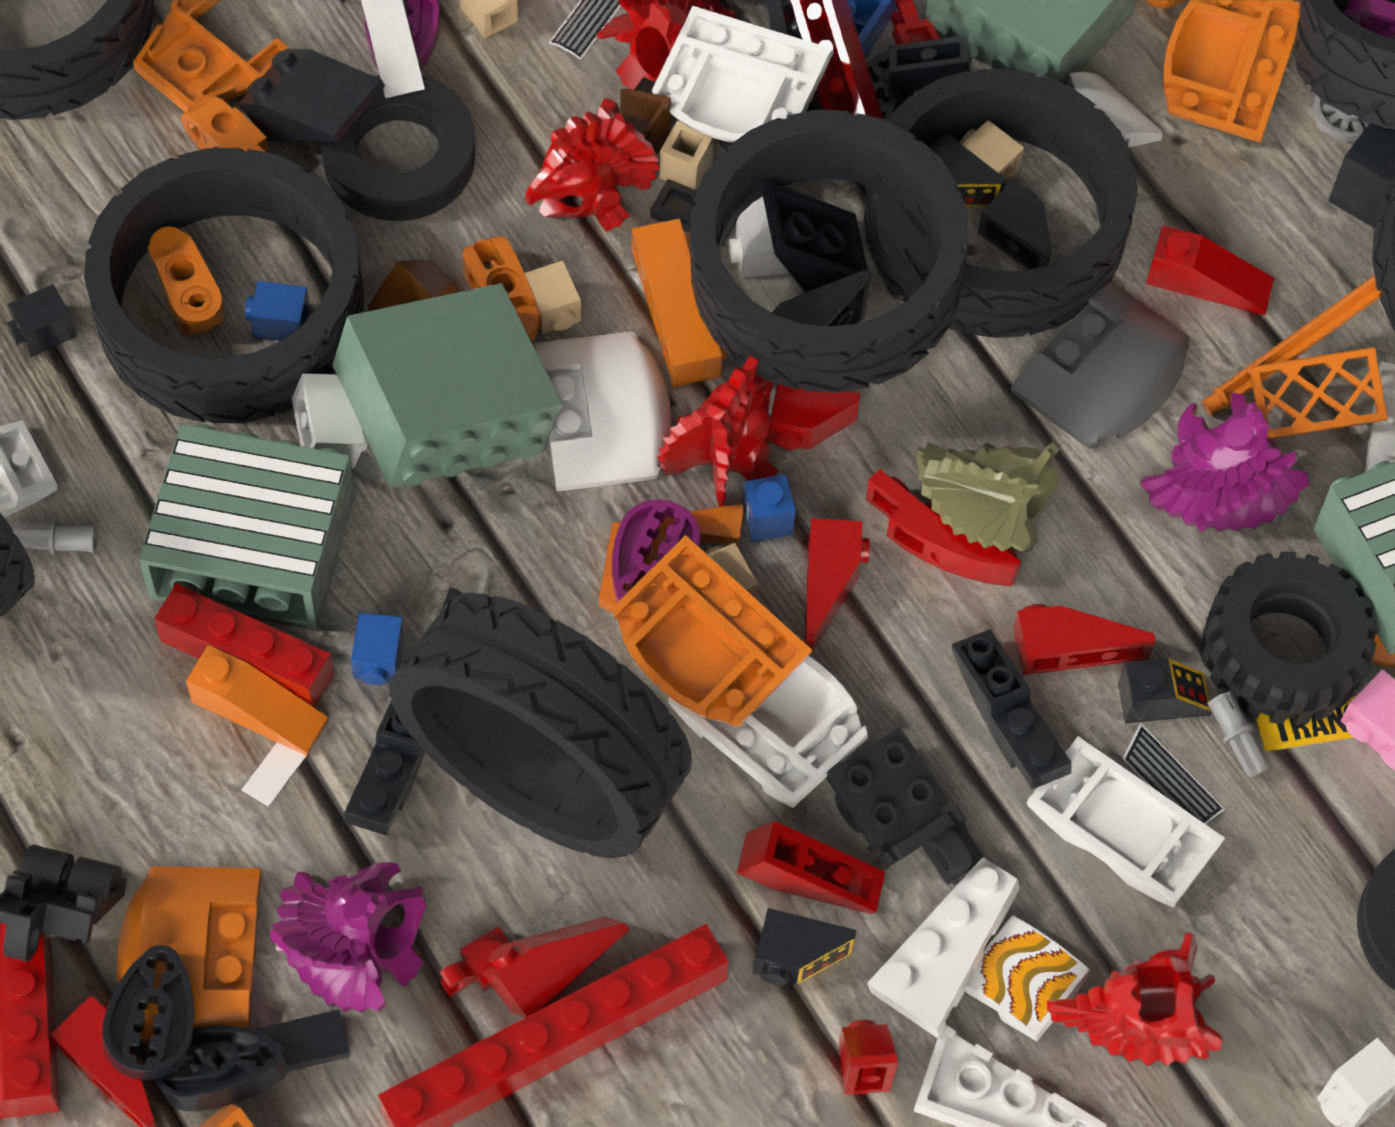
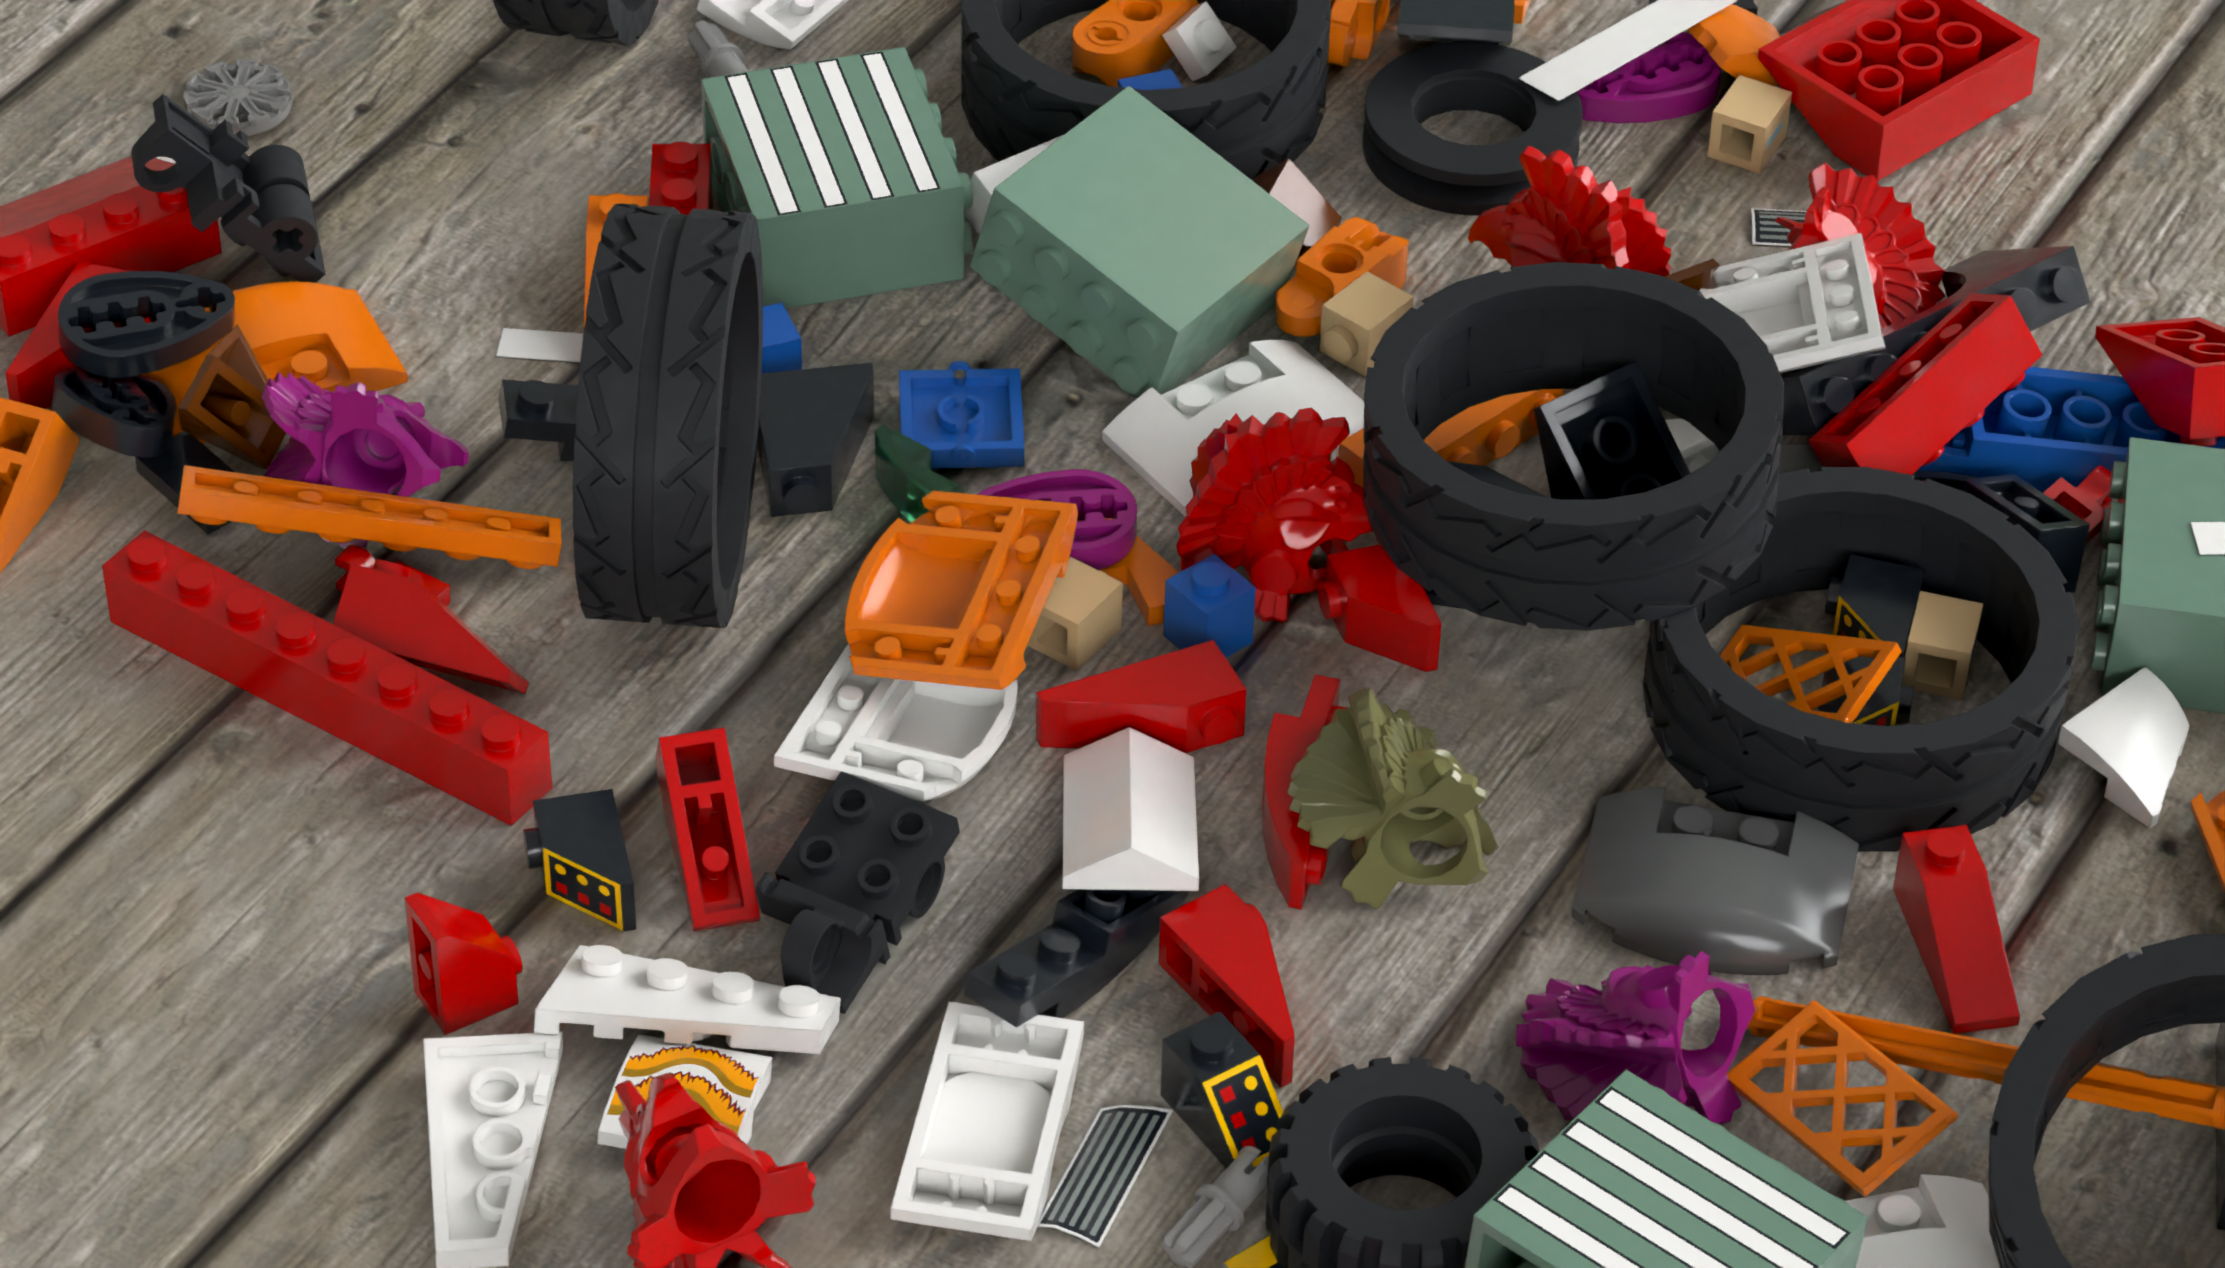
camera: 65 degrees right, 20 degrees down
none -> orange plate [177,465,562,569]
none -> reddish brown slope [178,324,286,470]
none -> clear green slope [875,424,964,522]
none -> blue plate [899,361,1024,469]
none -> white slope [1062,727,1199,891]
none -> white plate [1162,1,1237,82]
none -> orange window [1720,625,1902,723]

